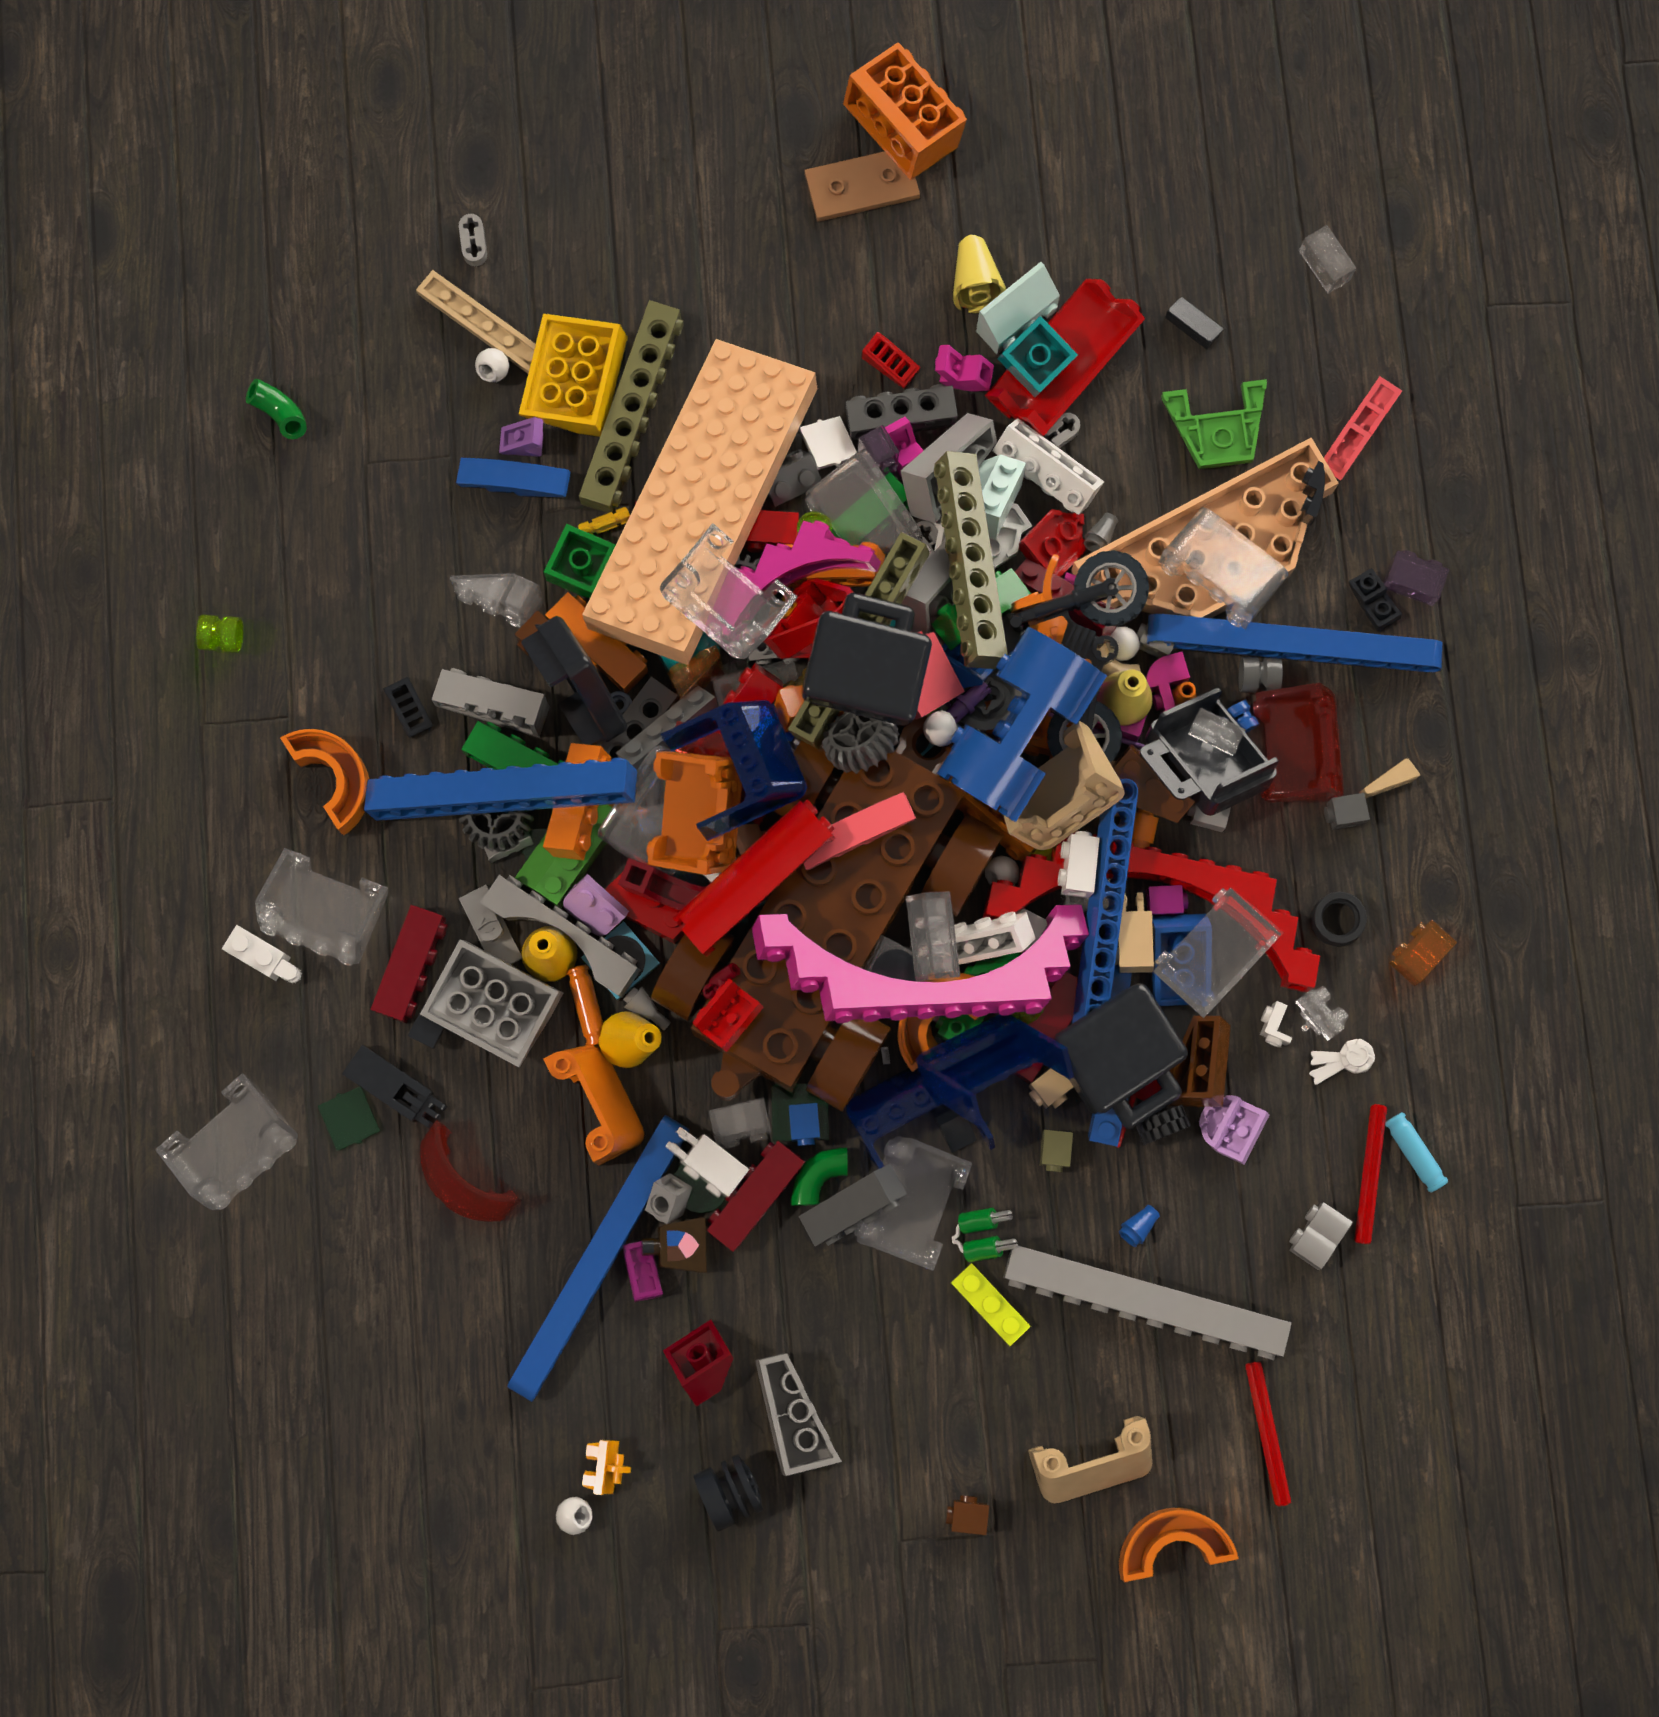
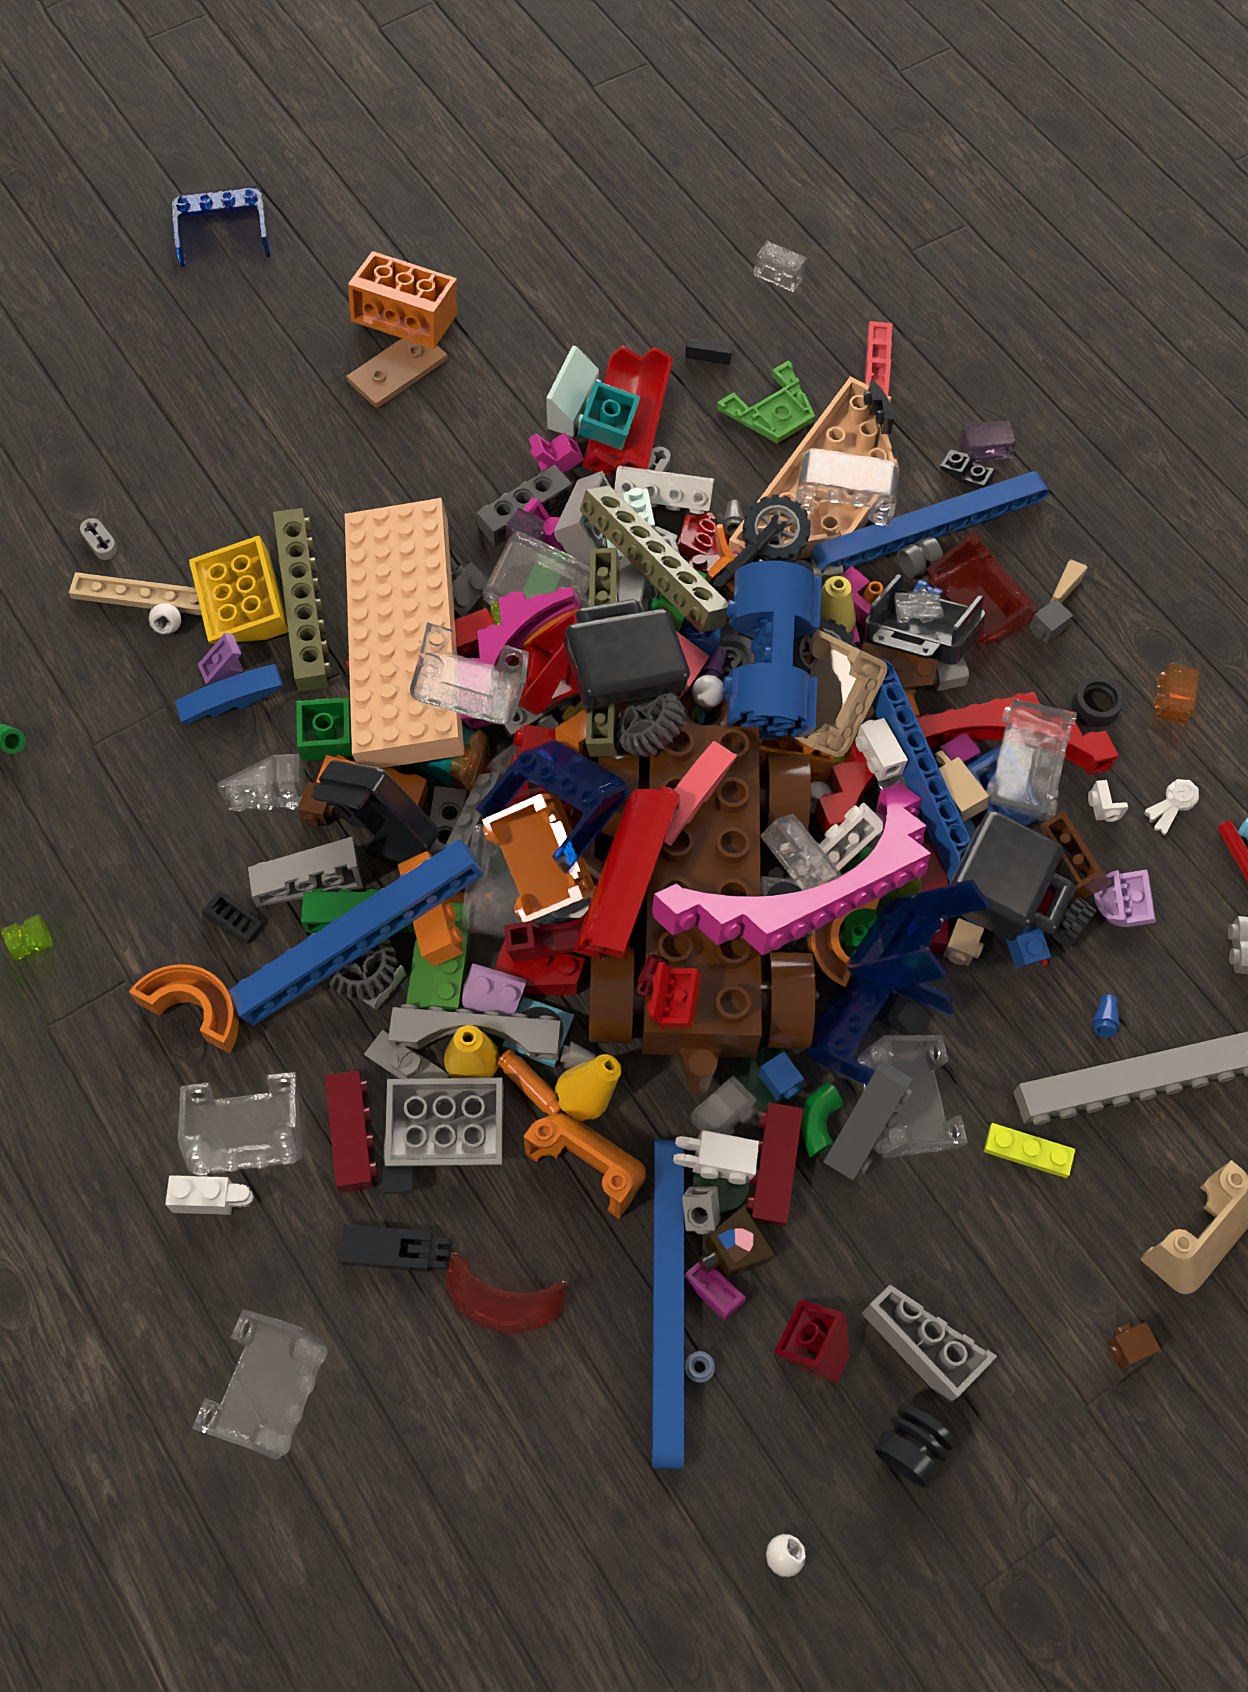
camera: 30 degrees left, 15 degrees down
clear green piece [318,1086,380,1151] -> none
yellow axle [578,507,630,535] -> none
light orange hips [582,1440,631,1495] -> none
white piece [799,416,858,470] -> none
red slope [862,332,920,389] -> none
green piece [952,1207,1018,1263] -> none
light yellow cone [953,235,1006,313] -> none
olive brick [1039,1130,1073,1173] -> none
clear hips [1295,986,1349,1040] -> none
none -> sand blue plate [685,1351,715,1383]

